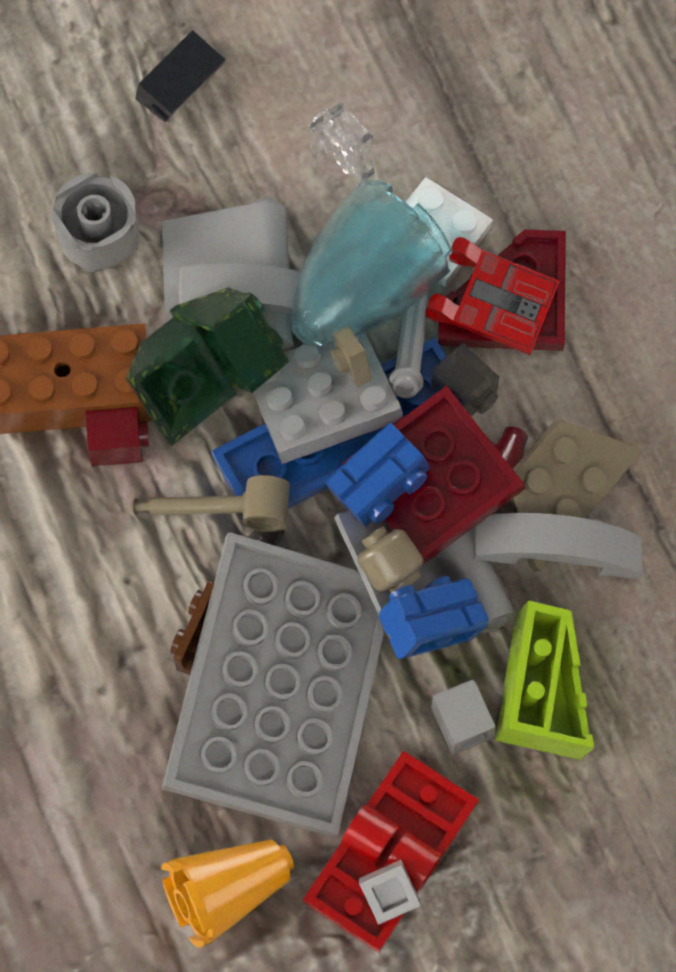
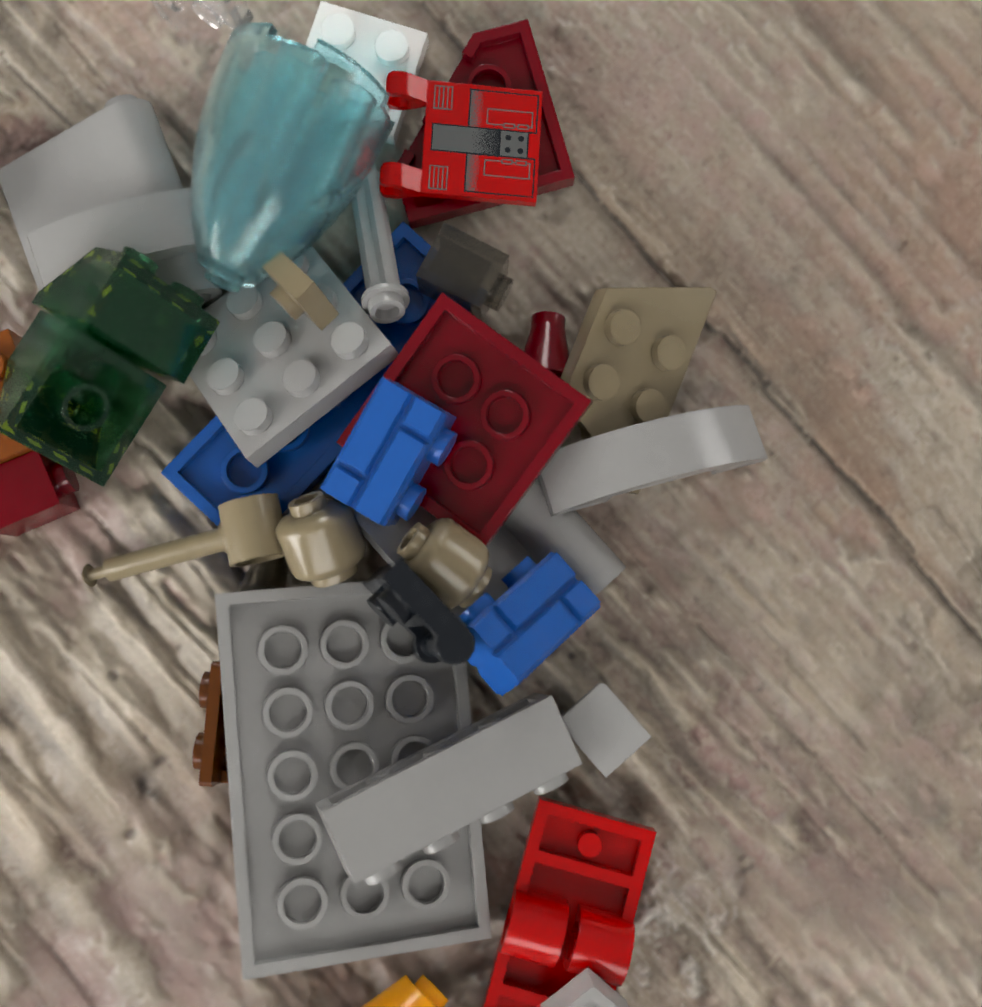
camera: 20 degrees left, 15 degrees up
lime wedge [495,600,594,760] -> none
none -> dark tan head [275,491,366,588]
none -> light grey brick [315,693,583,885]
none -> black plate [363,559,475,665]

